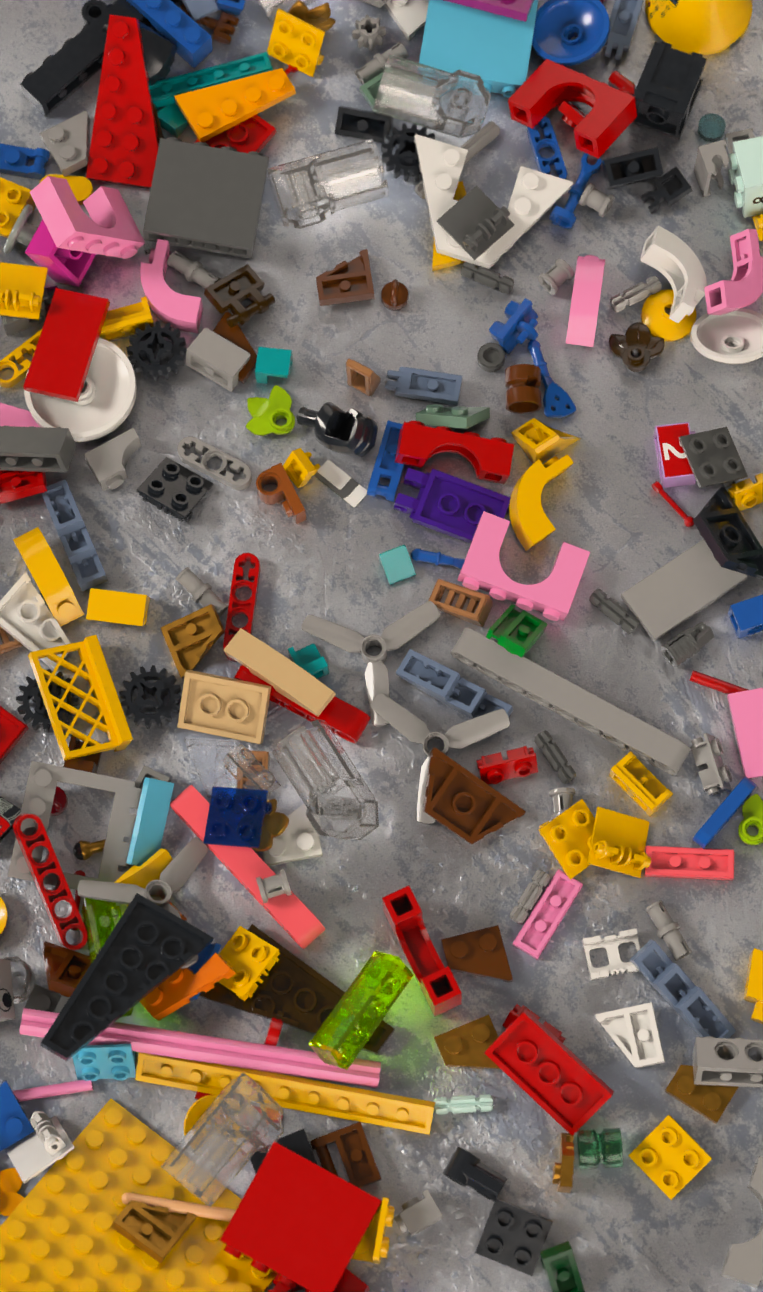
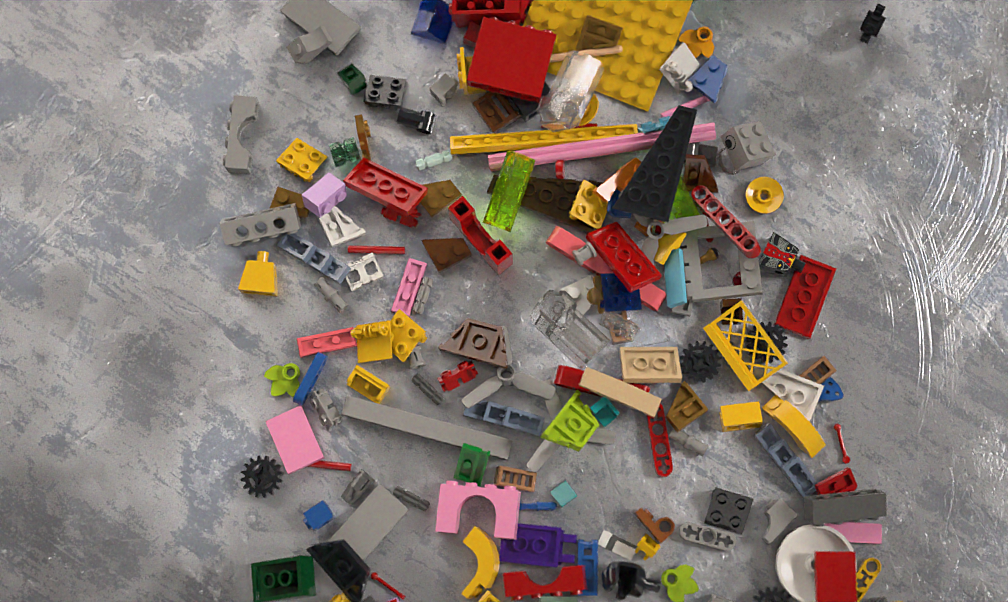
camera: 165 degrees right, 5 degrees up
none -> lavender brick [302,173,347,218]
none -> red bar [348,245,405,254]
none -> lime wing [540,390,599,452]
none -> red tile [586,221,662,293]

